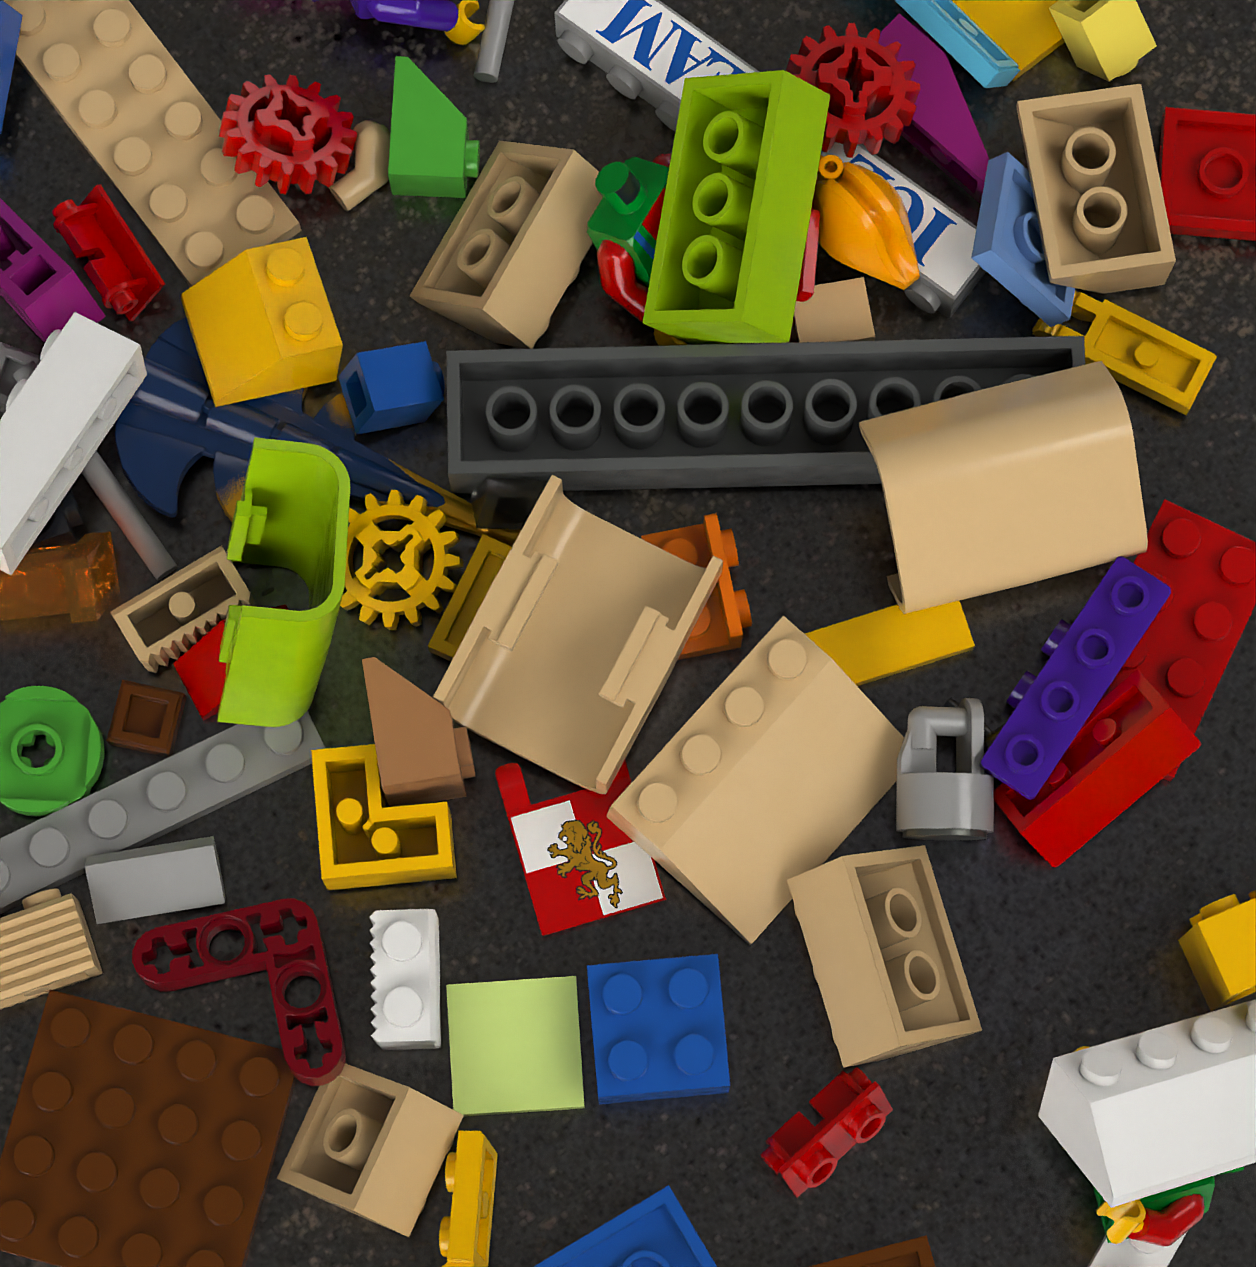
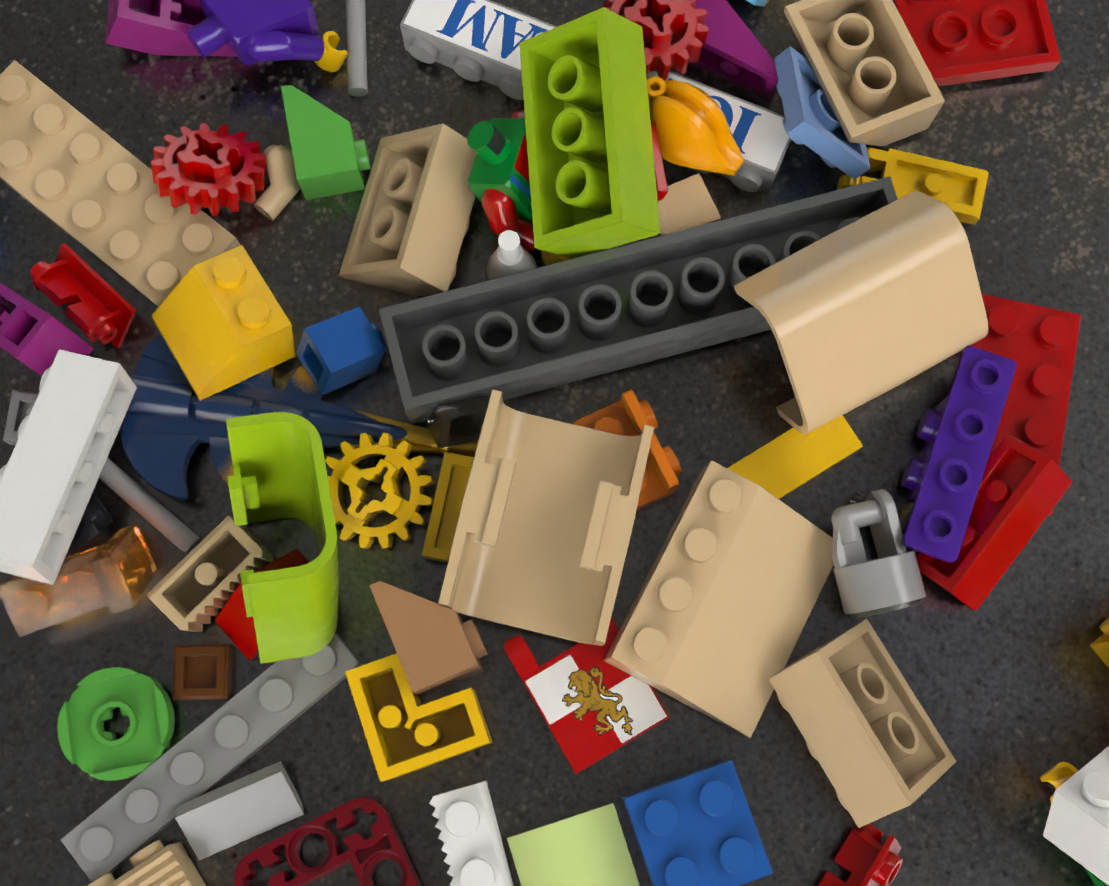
camera: 15 degrees left, 0 degrees up
none -> white cone [486,230,537,280]

